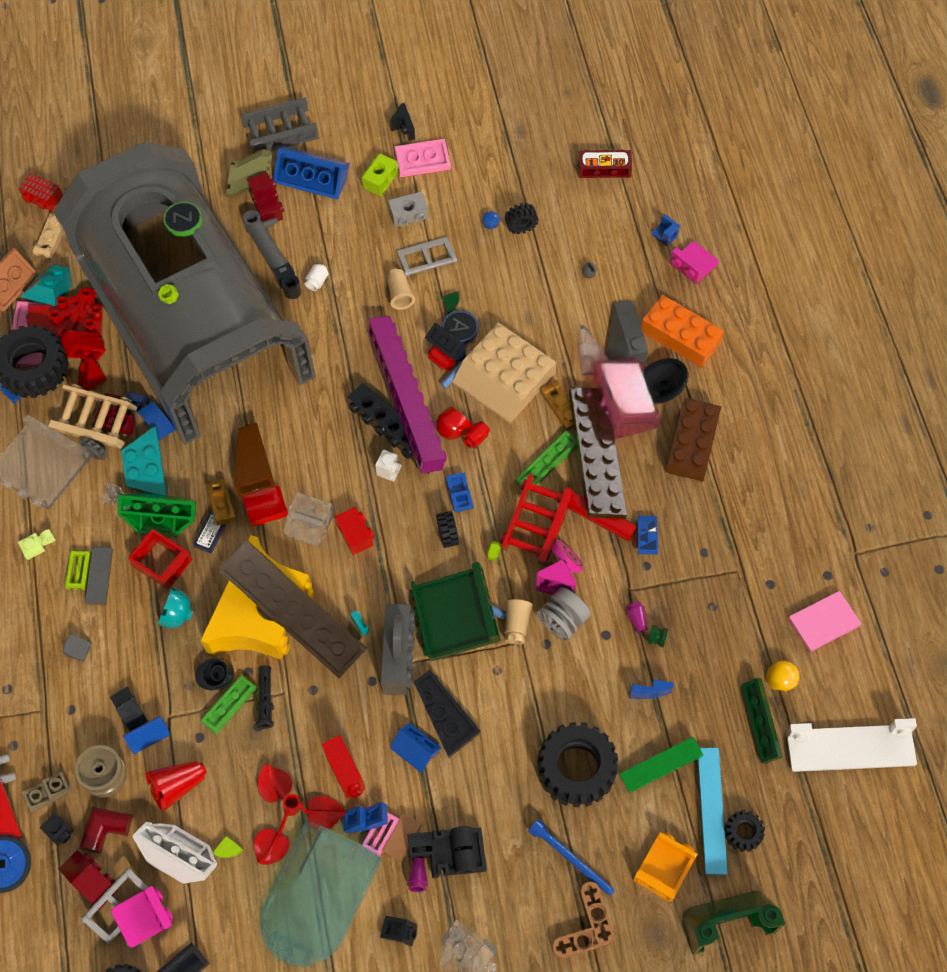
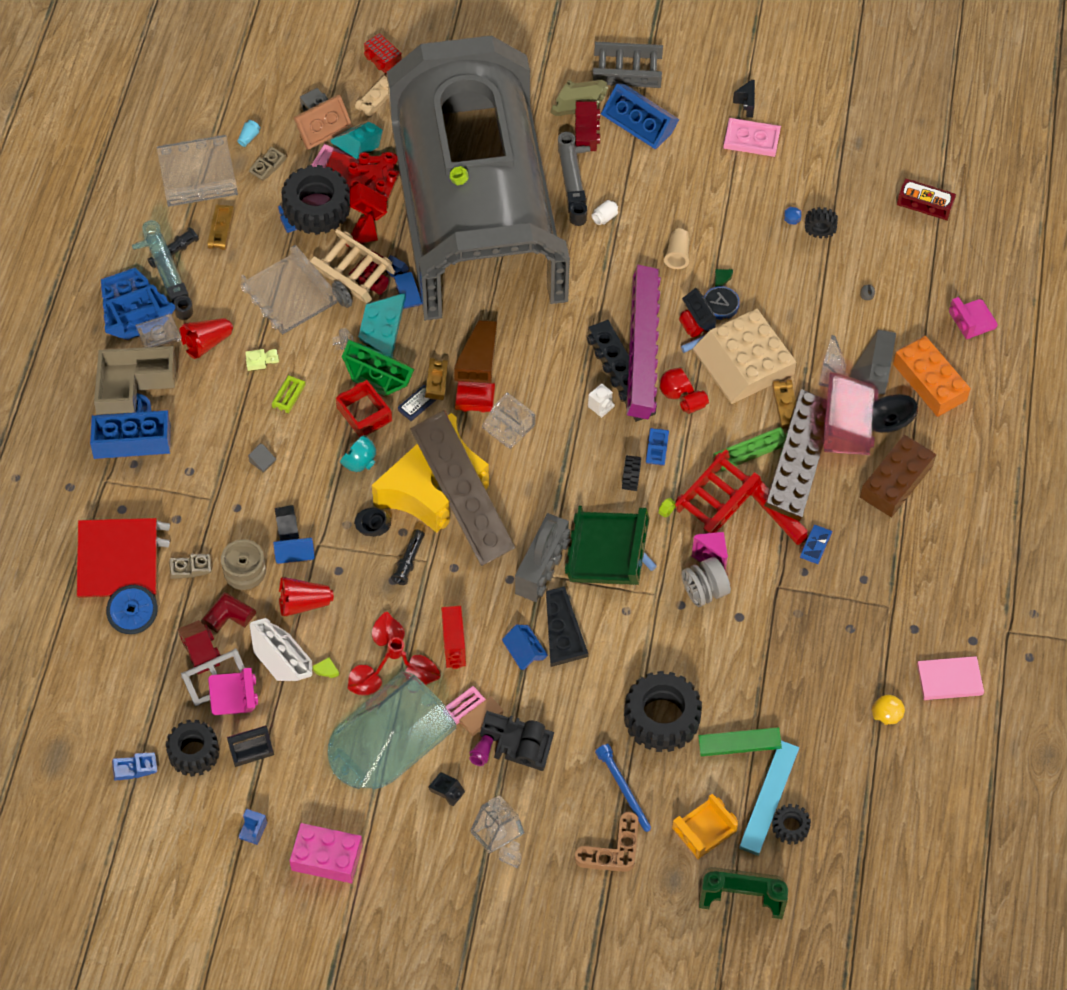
camera: 20 degrees right, 5 degrees down
black bracket [40,812,74,846] -> none
dark grey tile [85,547,113,605] -> none
black tile [163,202,203,237] -> none
bright green tile [200,674,257,735] -> none
red brick [334,507,375,556] -> none
blue slope [343,802,388,833] -> none
teal tile [350,611,369,636] -> none
lime brick [361,154,398,196] -> none
light grey brick [388,192,428,227] -> none
light grey window [397,237,457,277] -> none
tan plant [505,599,533,645] -> none
dark pink tile [552,540,584,573] -> none
magenta cone [625,602,648,633] -> none
blue slope [629,679,674,699] -> none
dark green wheel [648,625,668,648] -> none
blue panel [652,214,680,246] -> none
dark green plate [741,678,783,764] -> none
white bracket [786,718,917,772] -> none

